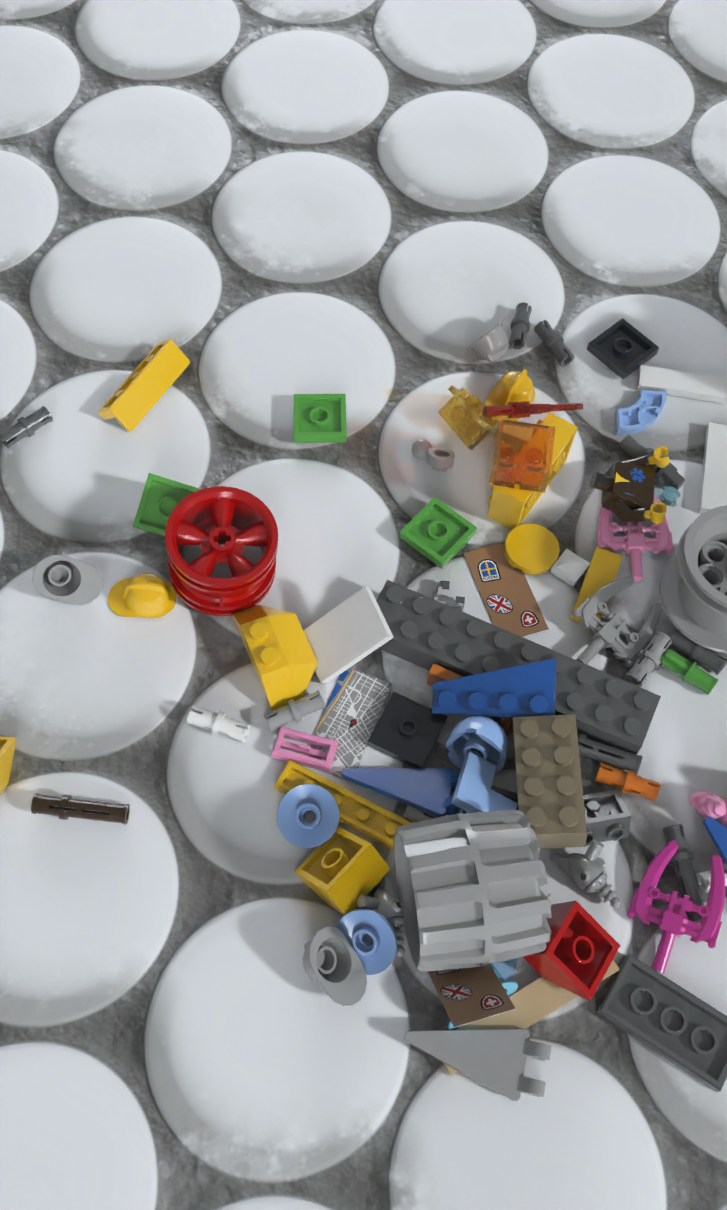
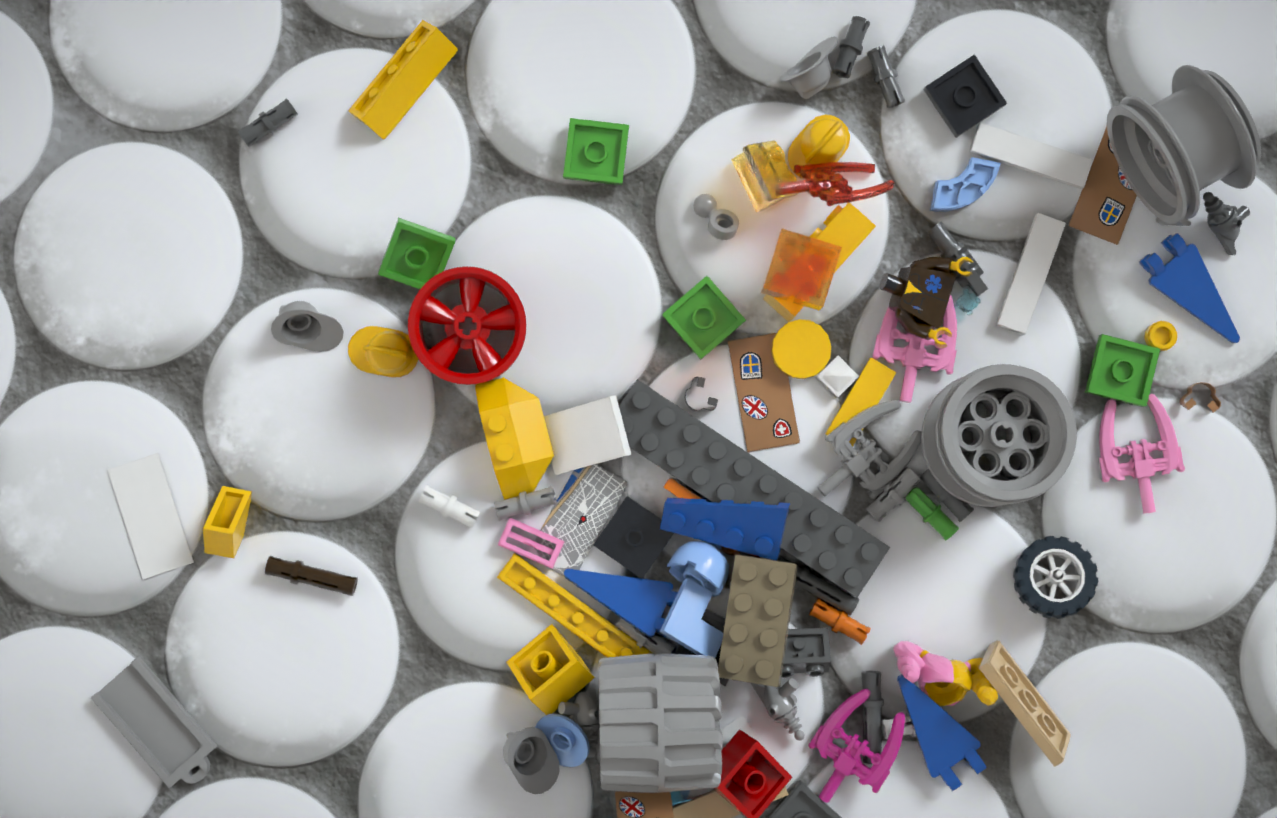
camera: 10 degrees right, 25 degrees up
light blue dish [277,784,340,848] -> none

